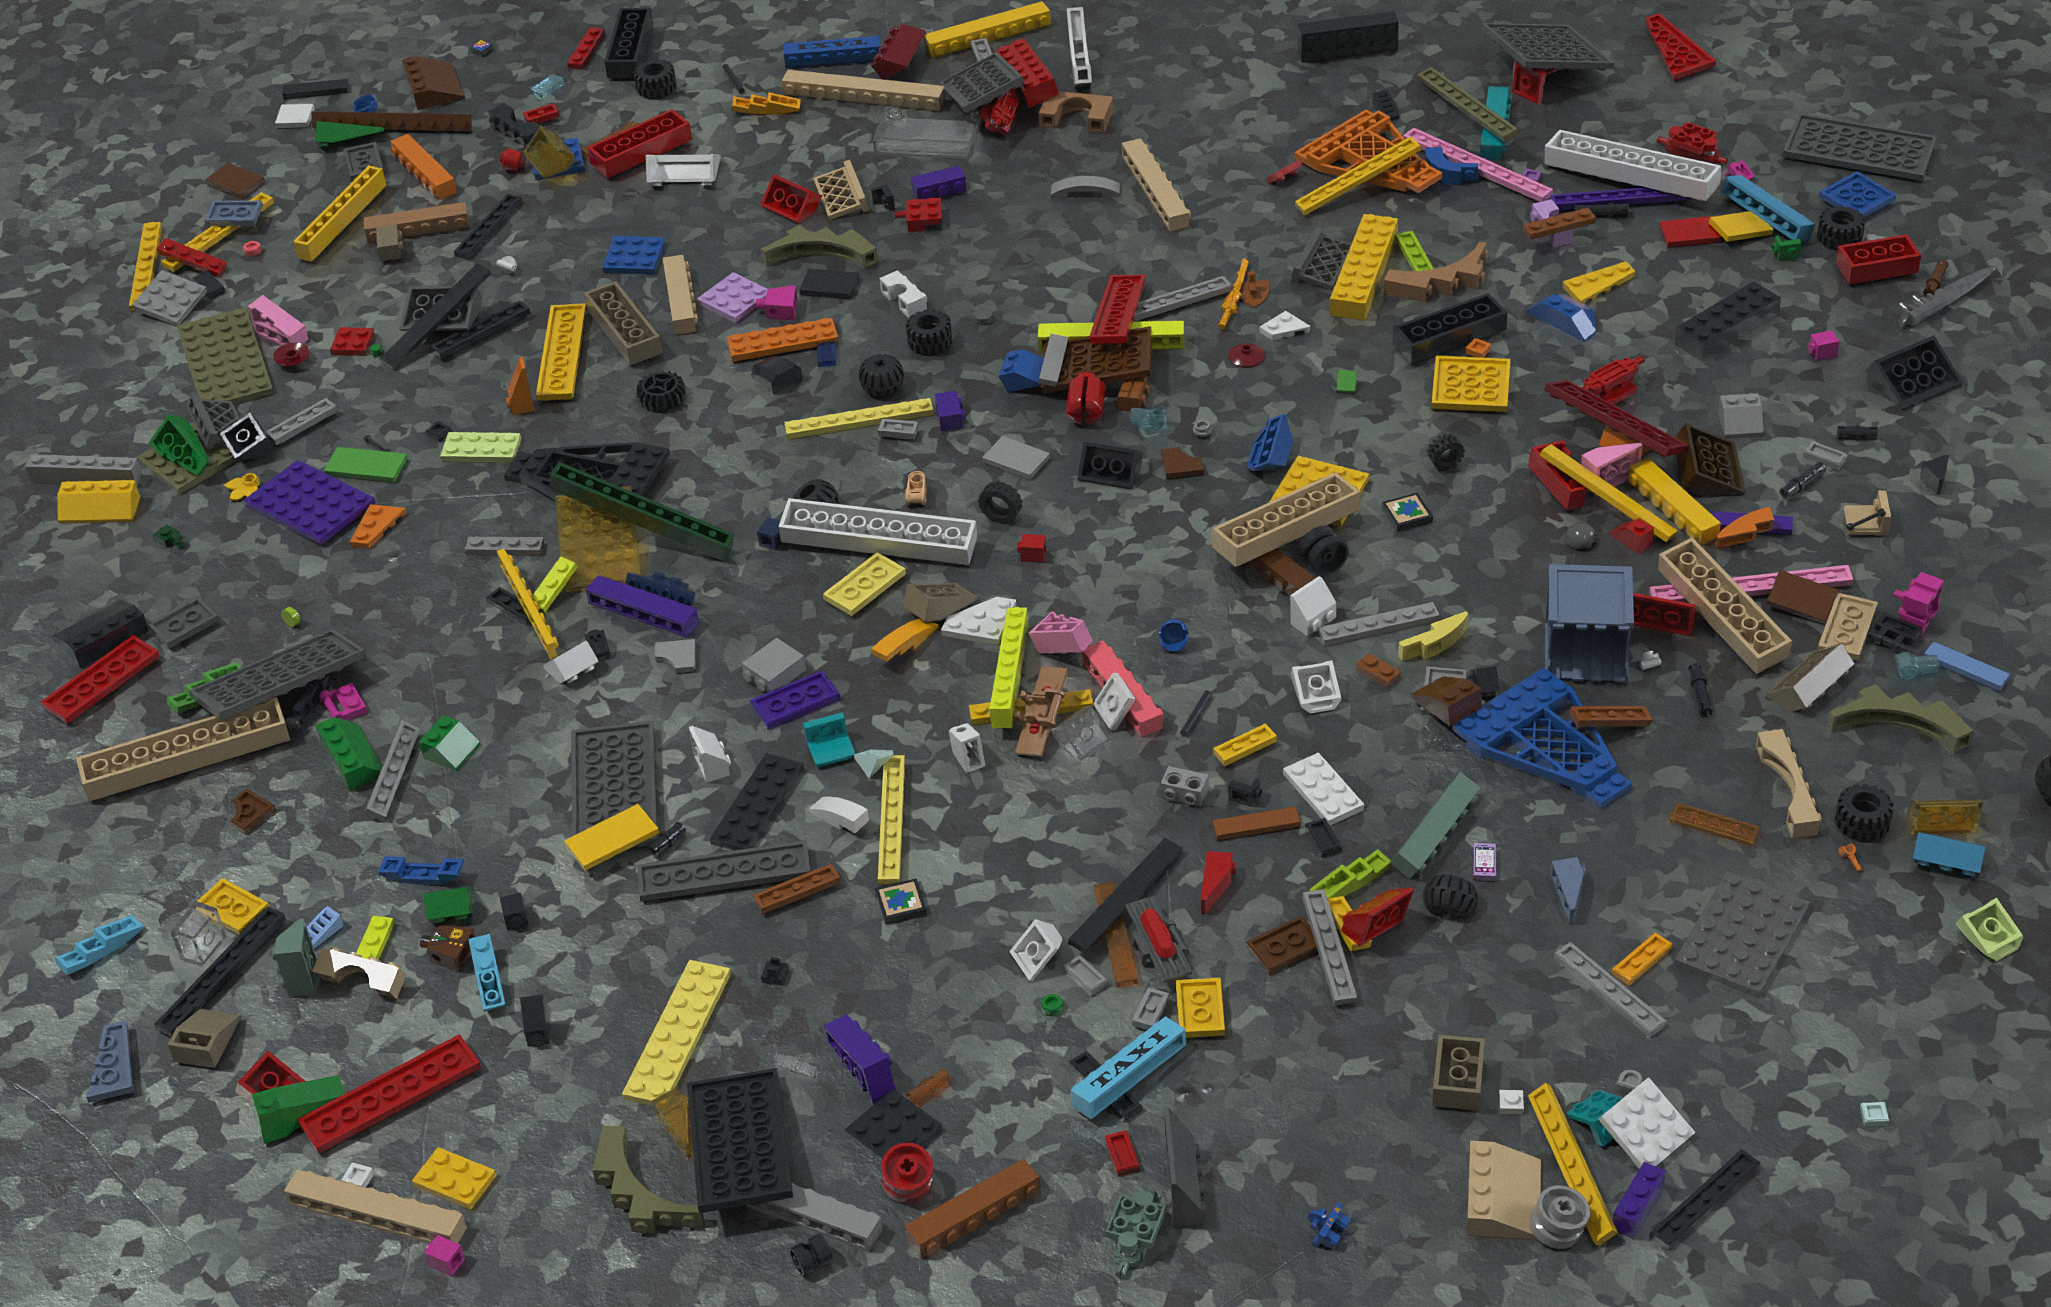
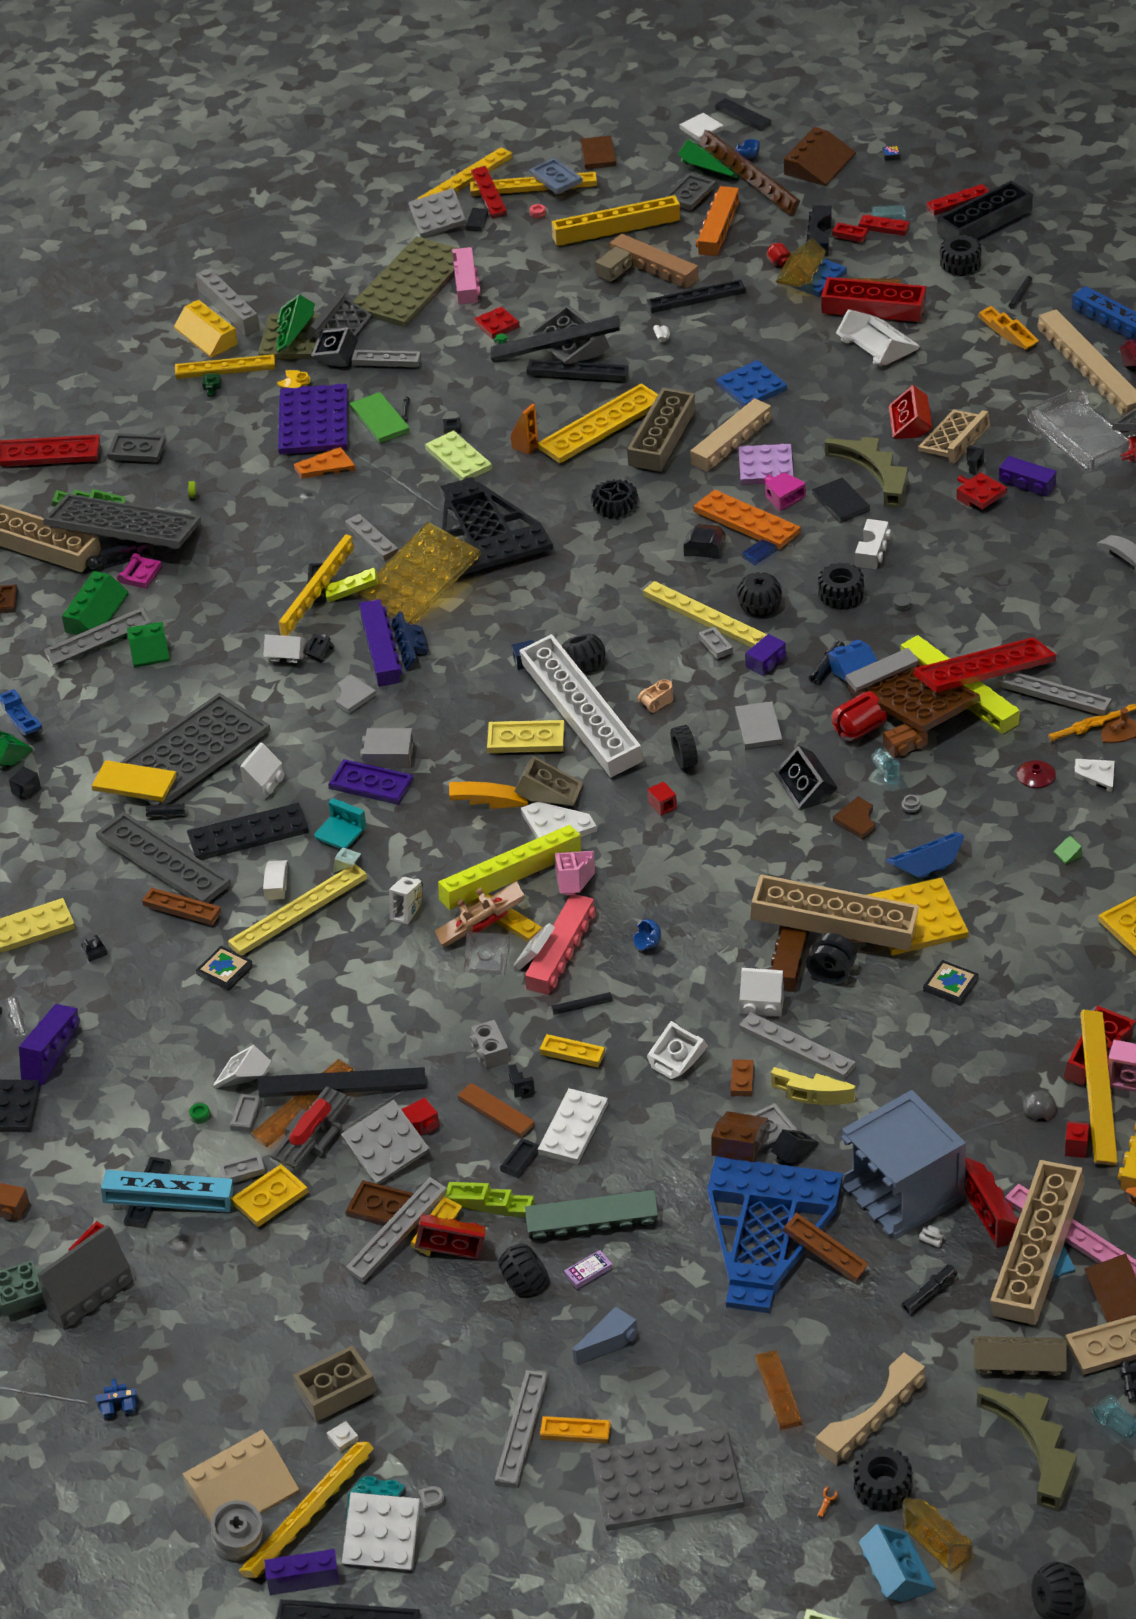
camera: 50 degrees right, 0 degrees up
black slope [52,599,149,668] -> none
dark red dish [273,342,309,367] -> none
dark green brick [549,462,734,562] -> none
clear orange pin [906,1068,950,1105] -> none
black tyre [1427,434,1465,470] -> none
none -> yellow tile [175,354,275,379]
none -> light grey plate [341,1100,430,1184]
none -> black pin [809,640,845,684]
none -> red plate [858,215,910,236]

